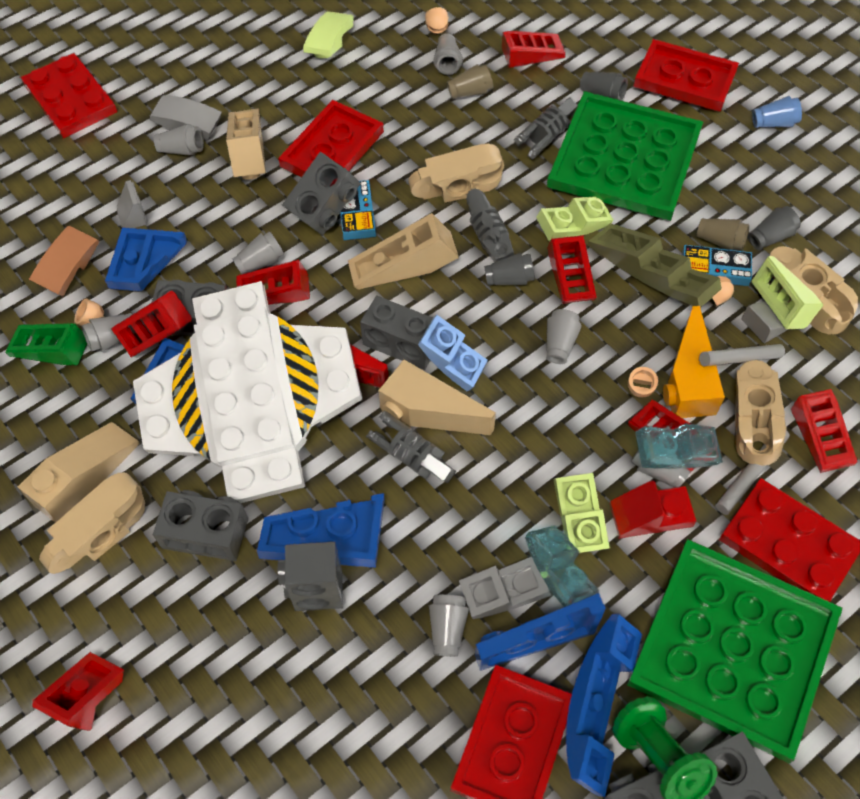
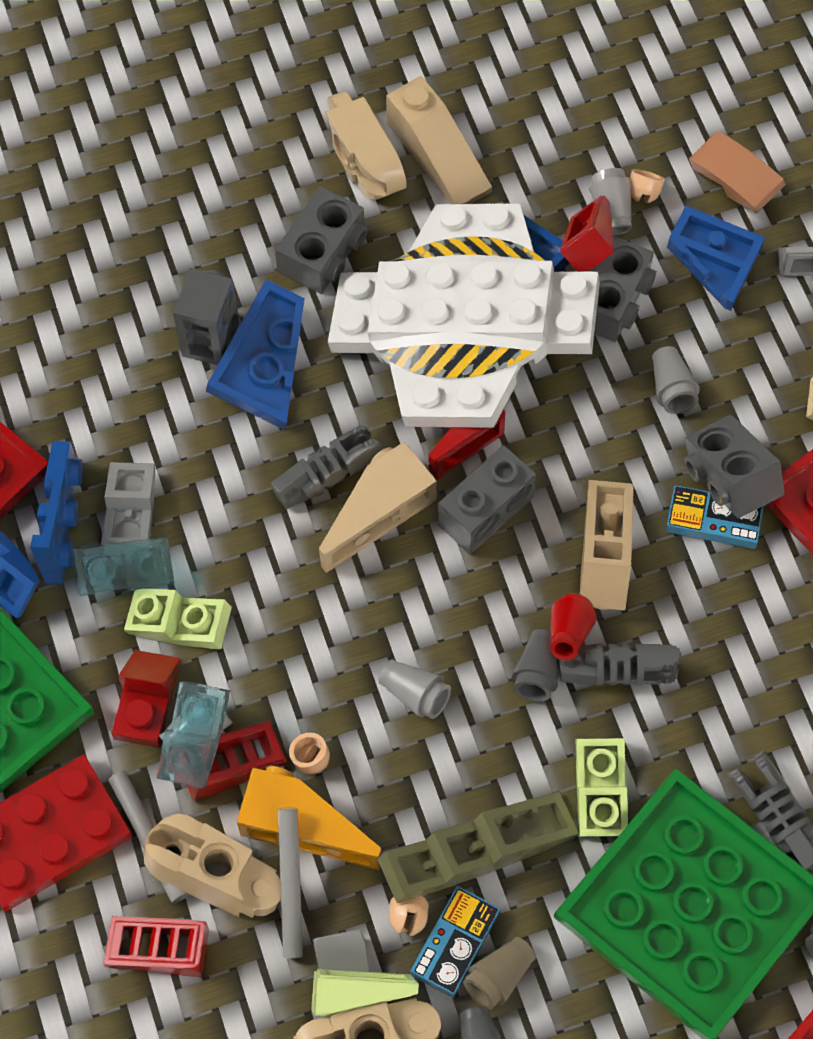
camera: 110 degrees right, 5 degrees up
green slope [5,323,87,365] -> none
red slope [32,652,124,731] -> none
red slope [236,260,310,305] -> none
tan piece [408,143,504,203] -> none
light blue slope [418,315,488,391] -> none
light grey cone [429,594,469,657] -> none
red slope [547,235,597,304] -> none
none -> red cone [550,593,596,661]

